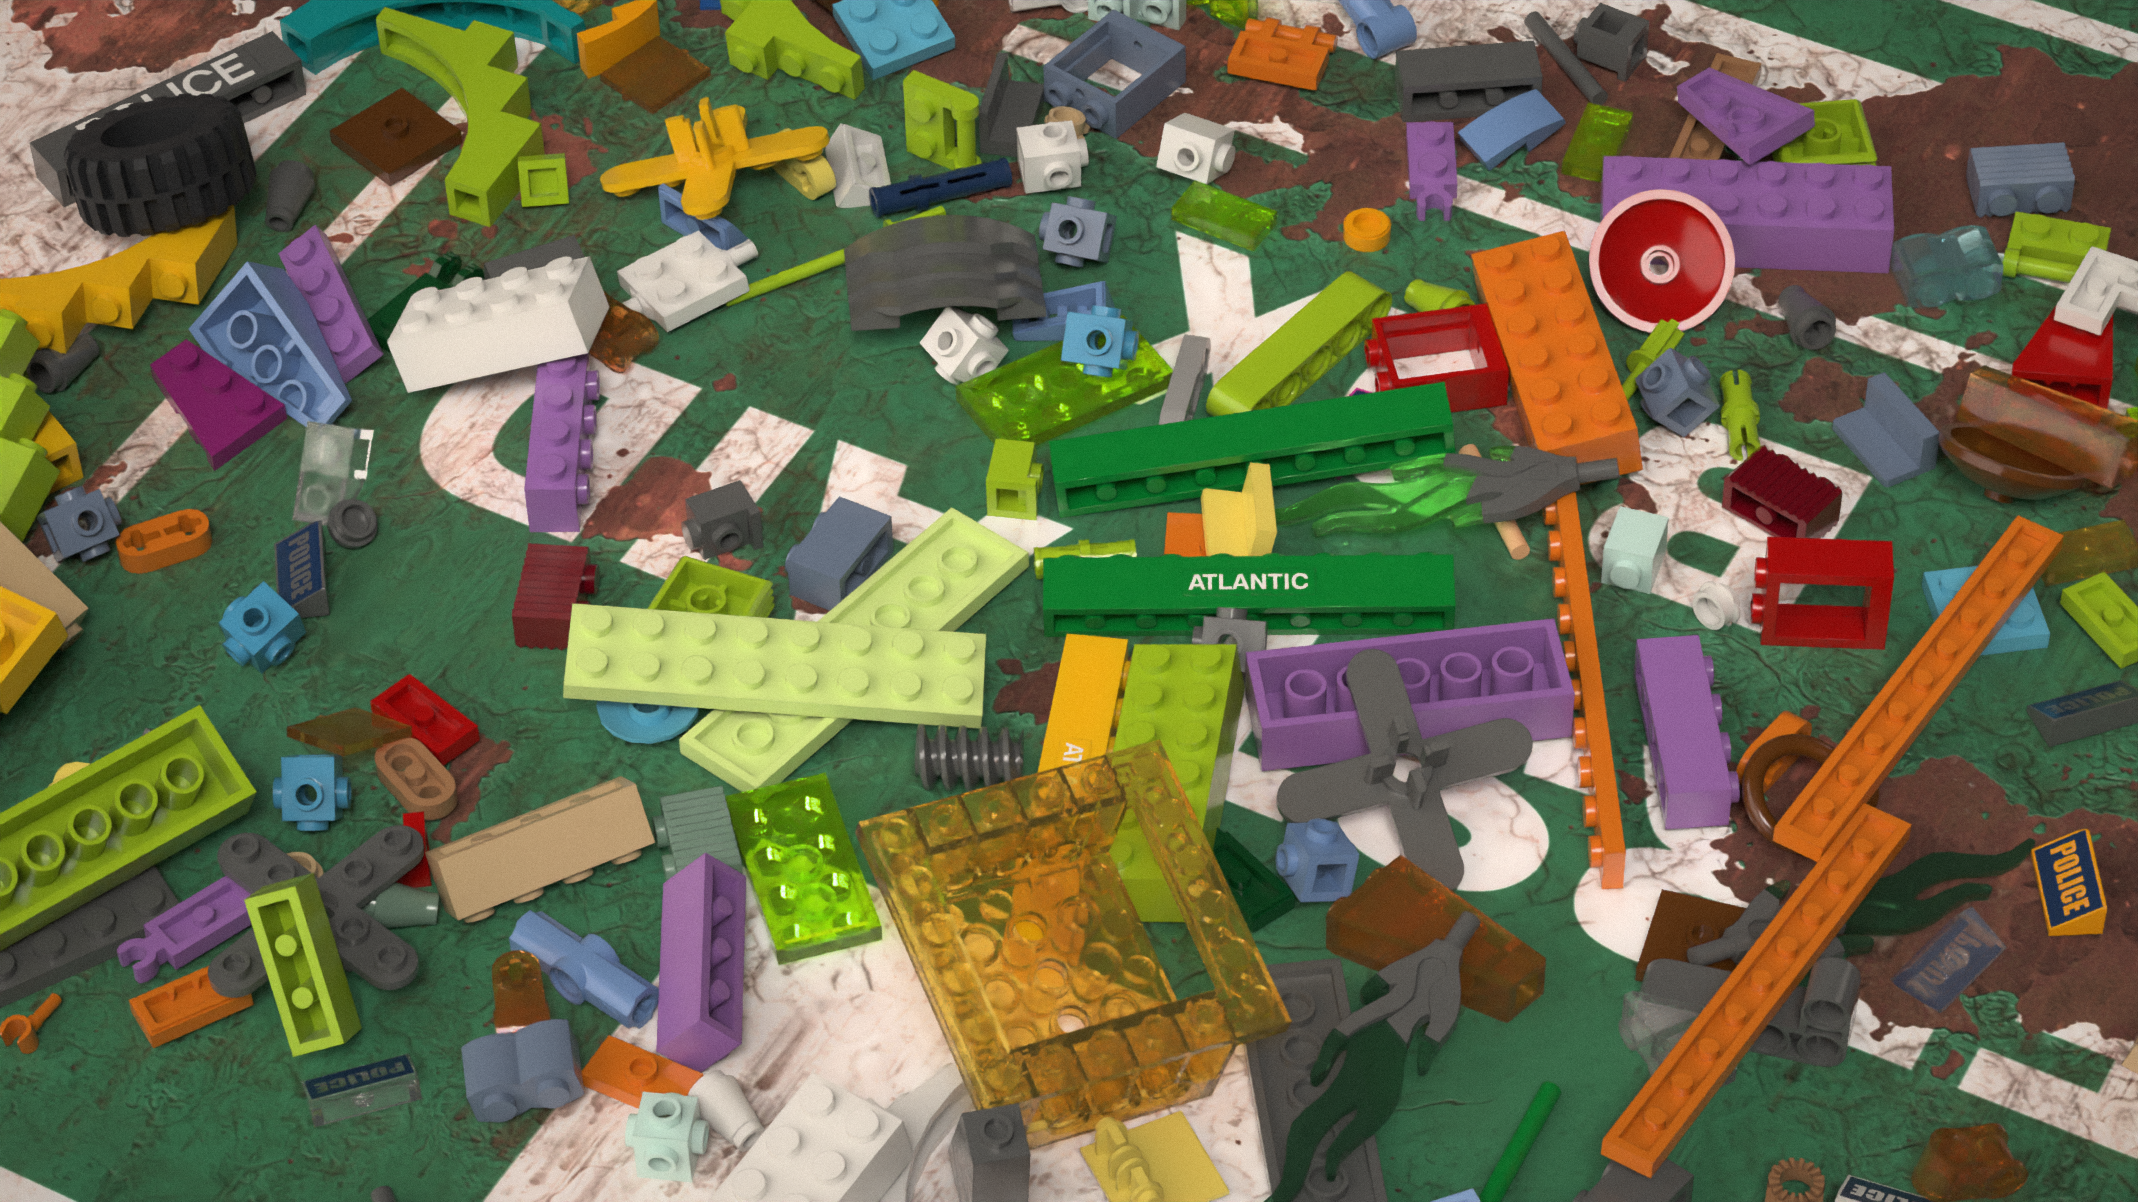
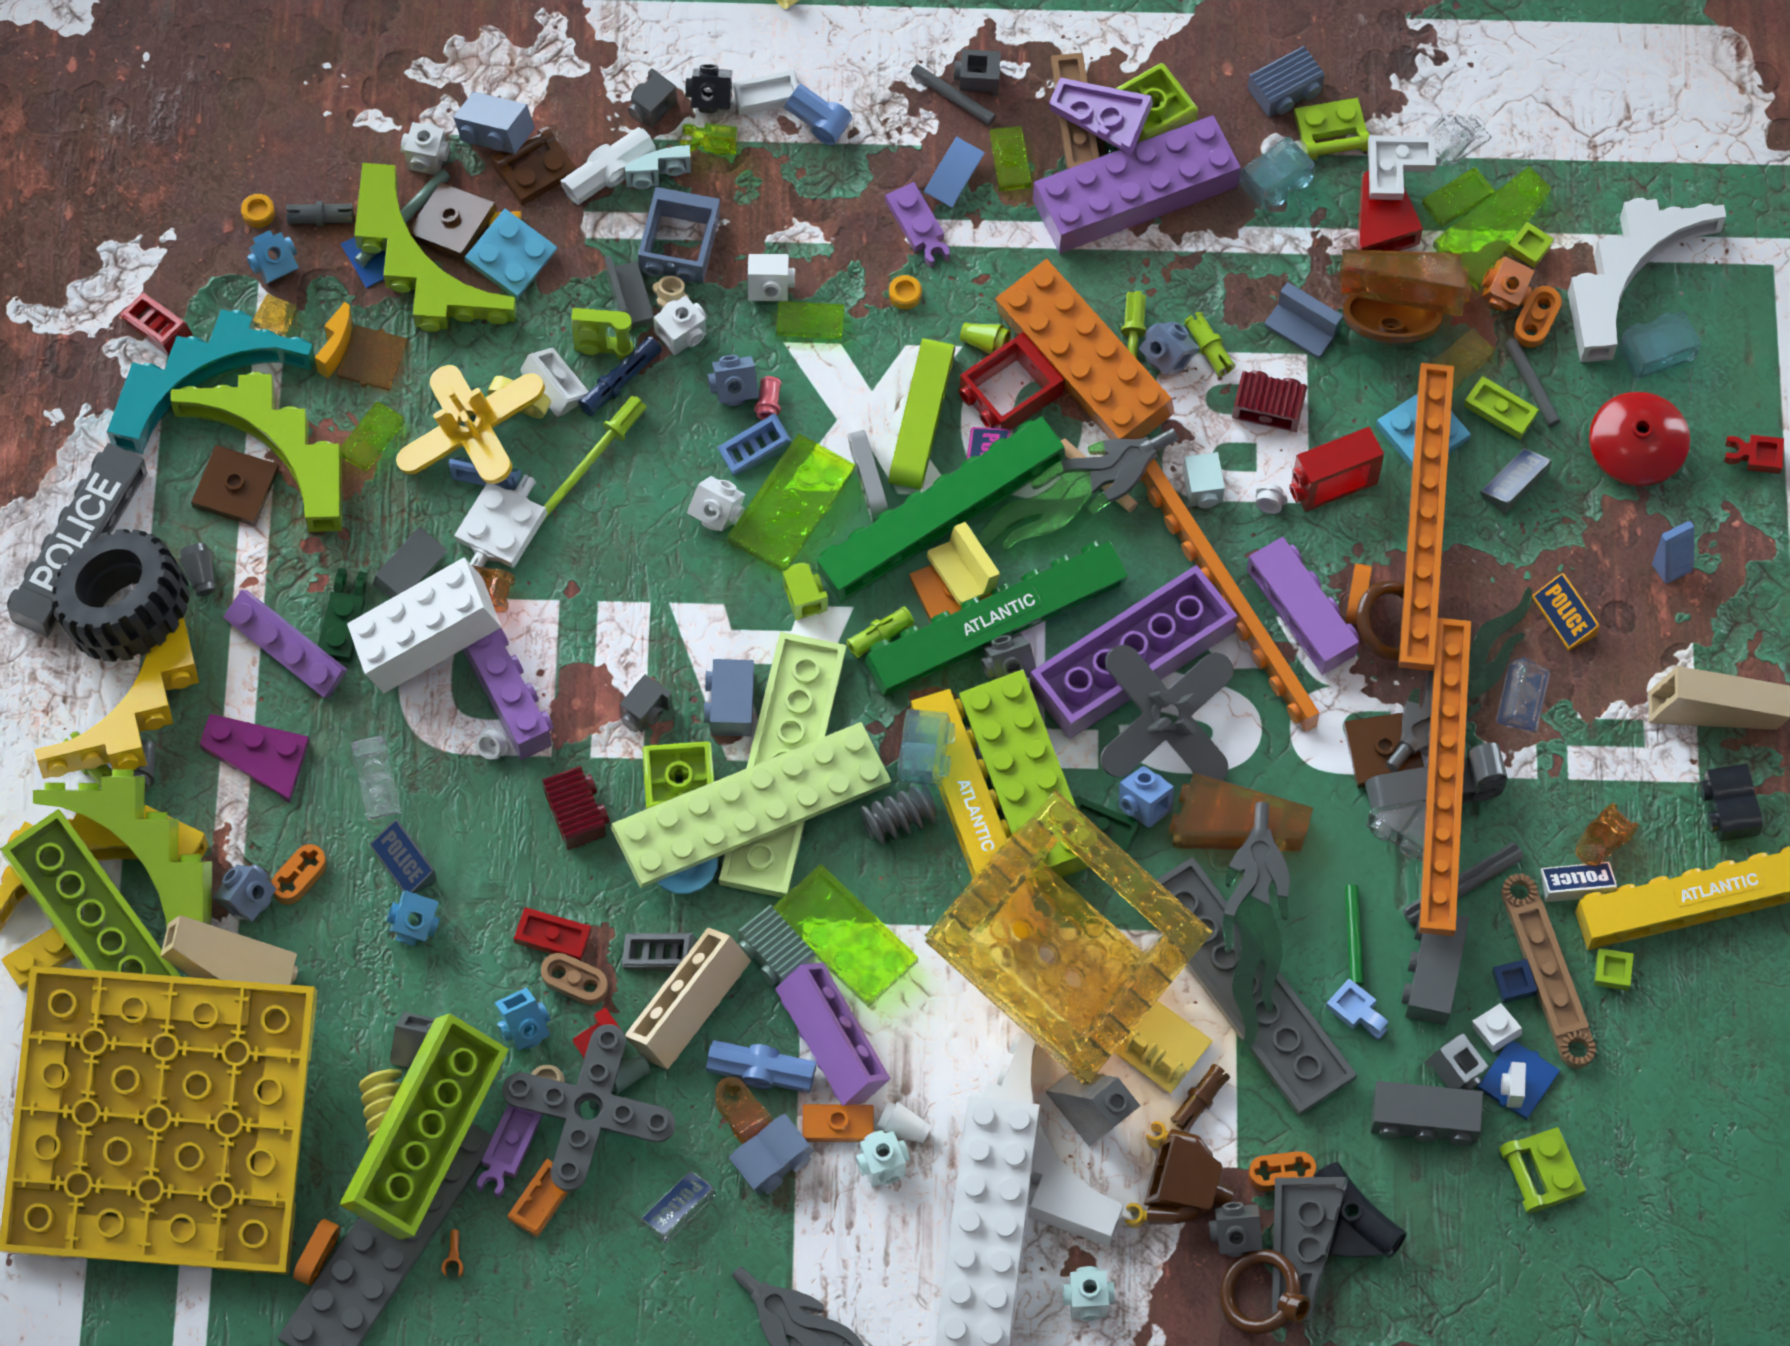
camera: 30 degrees left, 20 degrees up
medium blue wedge [189,261,352,435] -> none
lime brick [244,873,362,1057] -> none
clear orange piece [287,707,412,756] -> none
dark grey plate [327,499,378,549] -> none
lime plate [518,153,569,207] -> none
dark grey slope [844,215,1046,331] -> none
dark azure brick [1061,305,1139,378] -> none
orange plate [1227,17,1338,91] -> none
dark grey brick [1395,40,1543,123] -> none
red dish [1588,189,1735,334] -> none
dark grey cone [1778,285,1836,350] -> none
none -> clear neon green plate [340,401,405,472]
none -> white plate [476,726,509,759]
none -> dark grey slope [622,933,698,973]
none -> coral pin [754,376,782,420]
none -> clear light blue brick [898,709,956,786]
none -> dark grey axle [1403,843,1523,925]

